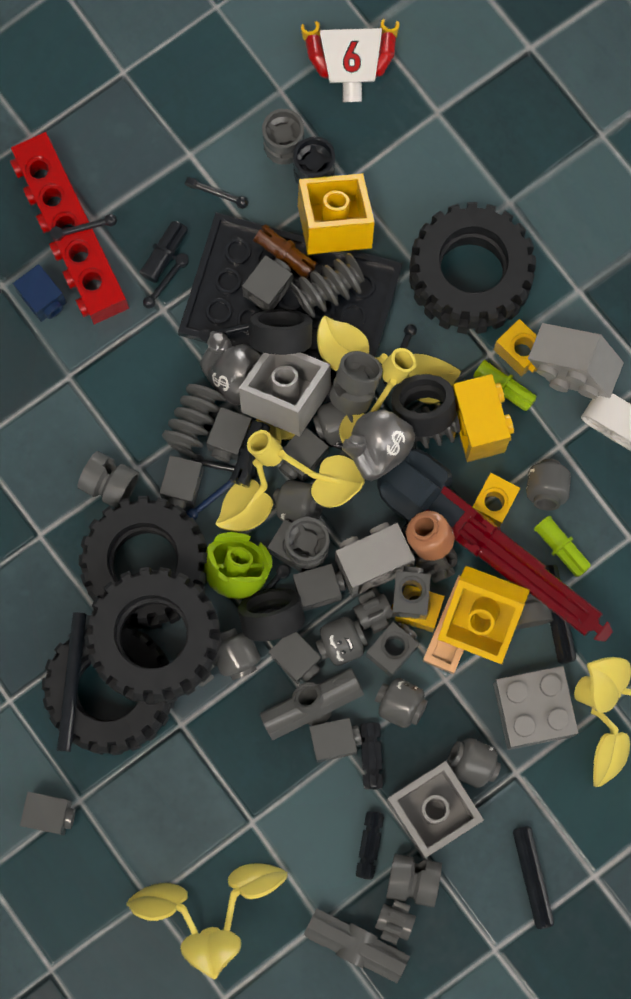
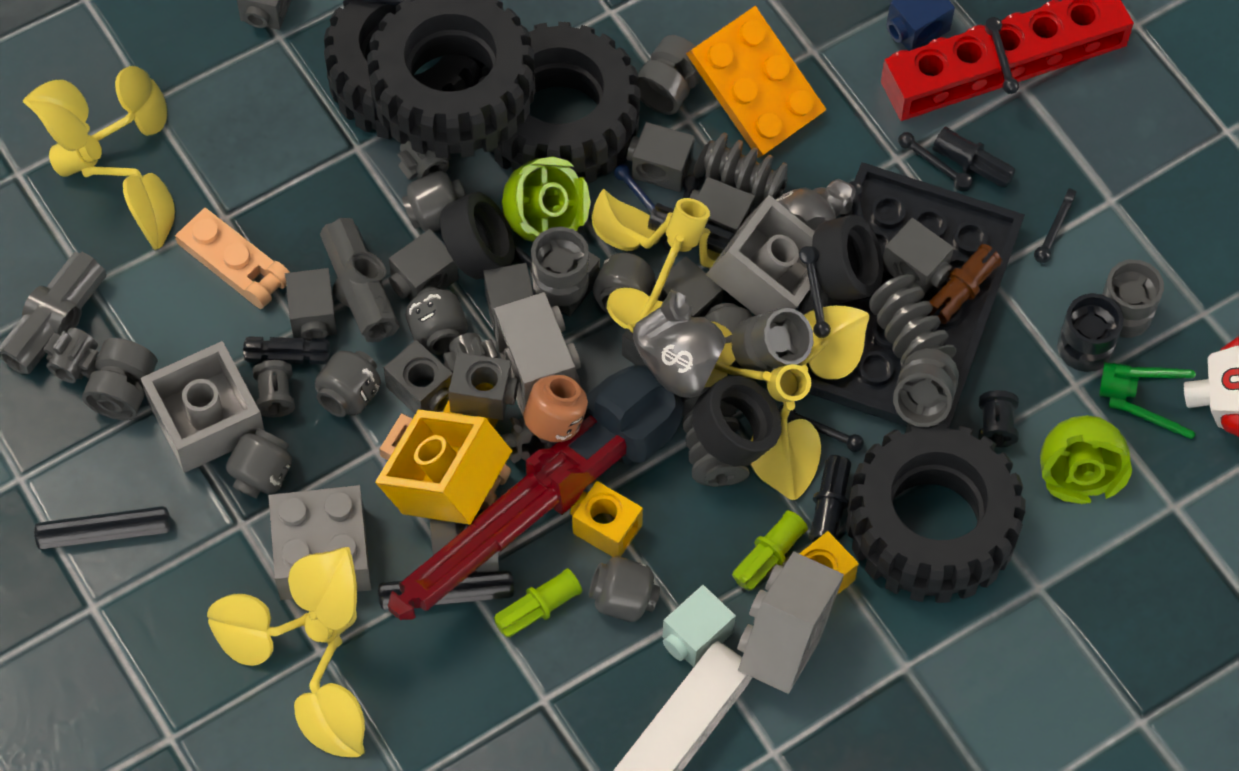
camera: 90 degrees right, 15 degrees down
yellow brick [298,173,375,254] -> none
black axle [356,811,384,880] -> none
yellow brick [452,374,514,462] -> none
none -> light nougat plate [175,207,290,309]
none -> dark grey bush [252,360,295,418]
none -> light aqua brick [662,585,736,667]
none -> light orange plate [686,6,827,158]
none -> black hinge [799,246,831,338]
none -> black axle [809,455,851,542]
none -> dark grey wheel [893,348,959,427]
none -> black bush [978,390,1019,448]
none -> lime cylinder [1040,415,1132,504]
none -> green plant [1099,362,1196,439]

